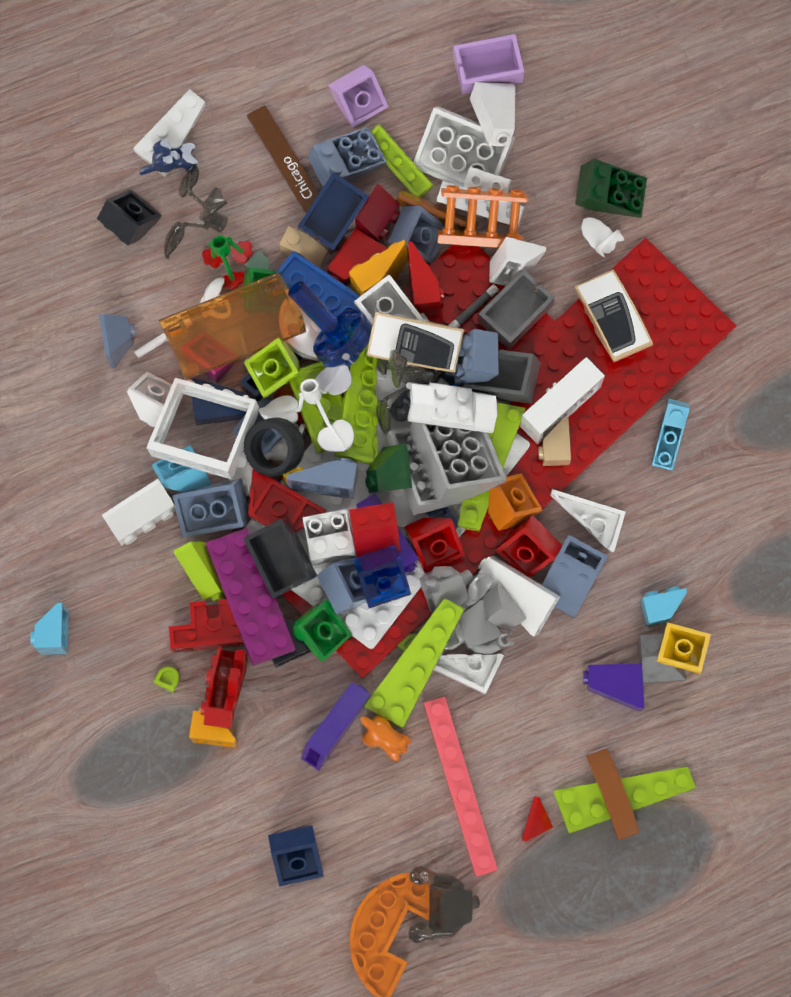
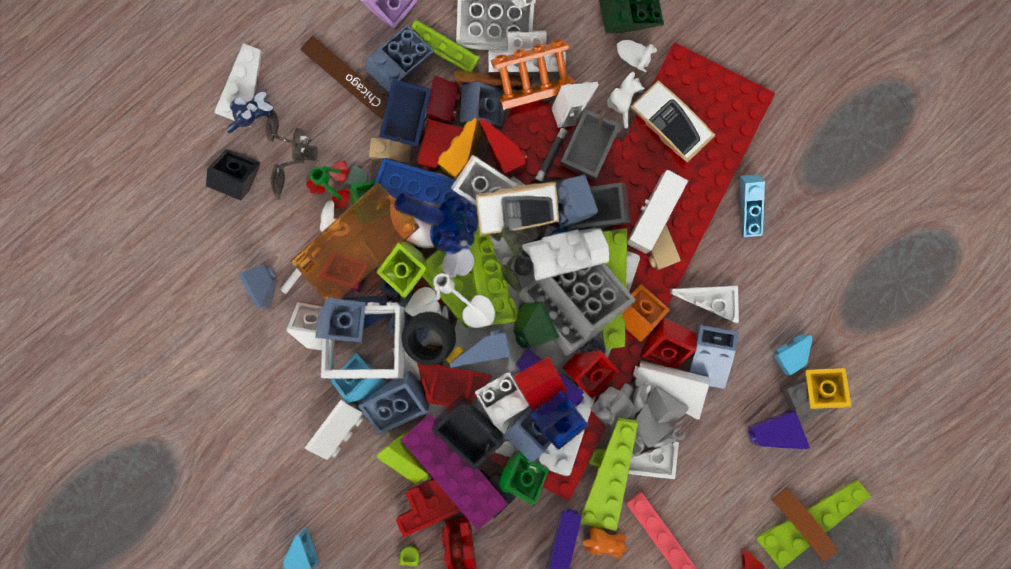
camera: 15 degrees left, 10 degrees up
none -> sand blue slope [315,298,366,342]
none -> white animal [607,72,645,128]

